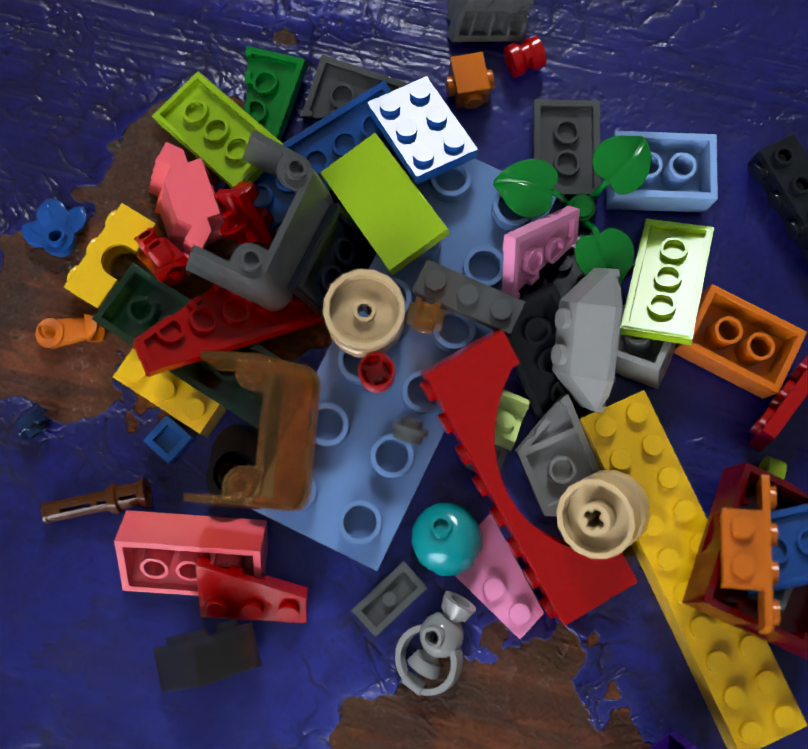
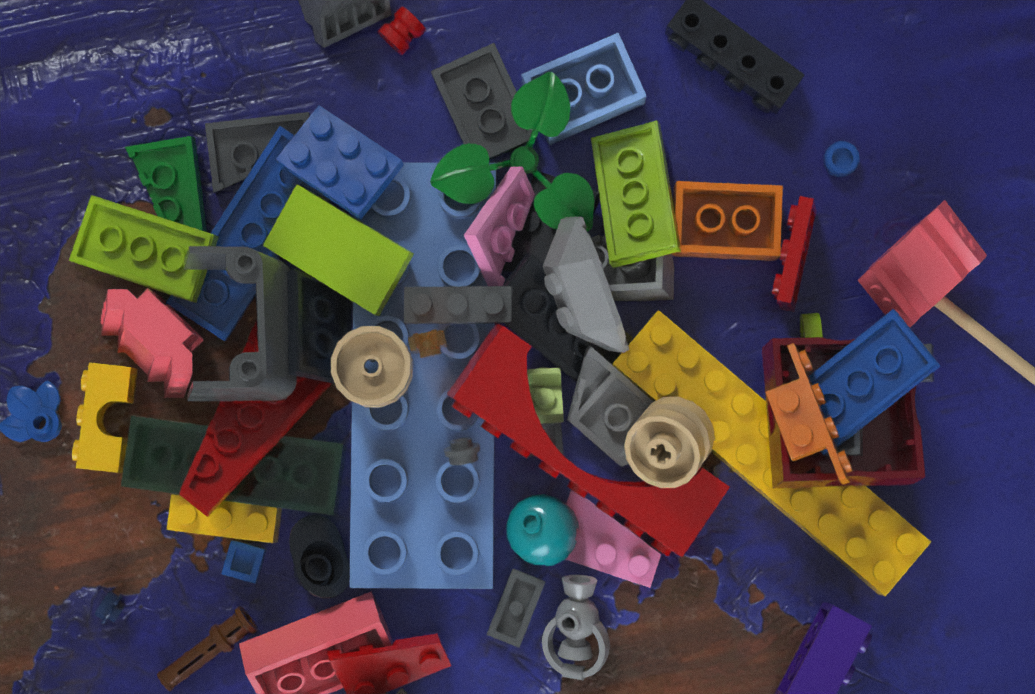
camera: 20 degrees left, 5 degrees up
orange piece [35,314,106,349] -> none
red hips [134,227,188,286] -> none
clear orange windscreen [183,350,321,512] -> none
red hips [214,182,274,246] -> none
red wheel [358,352,395,394] -> none
orange brick [446,52,494,109] -> none

